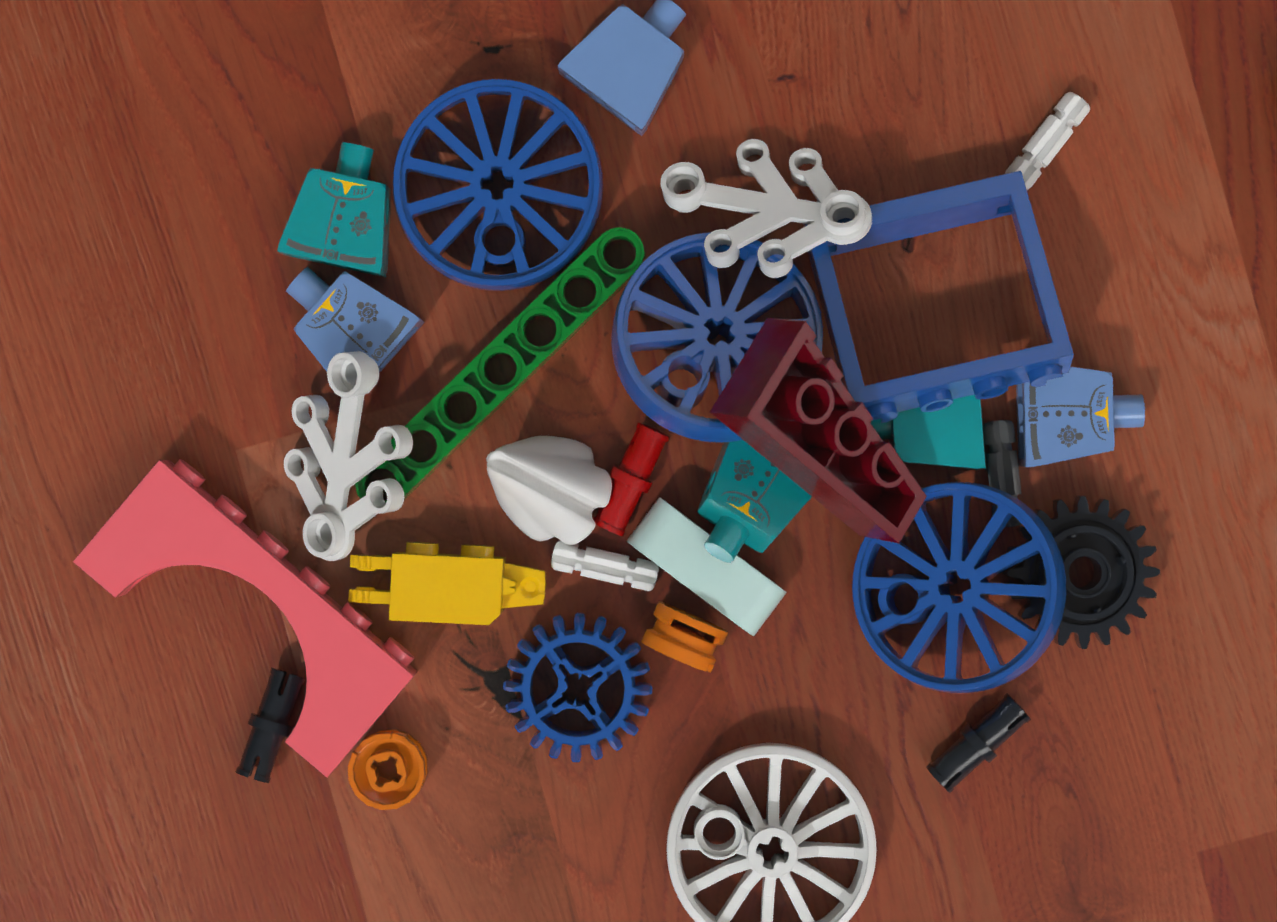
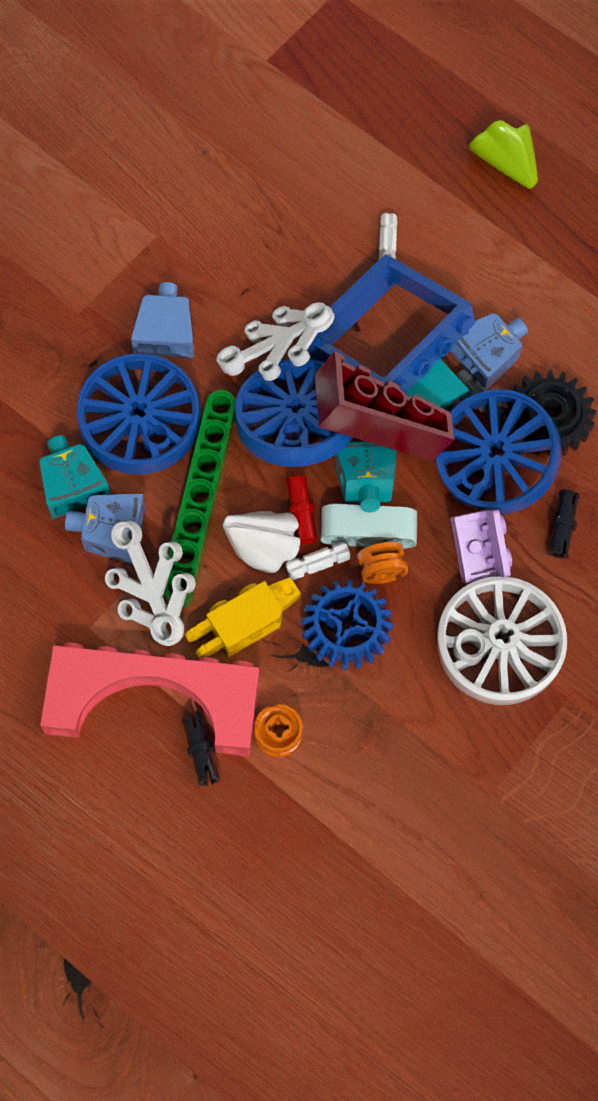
camera: 35 degrees left, 20 degrees down
none -> lavender bracket [450,509,512,583]

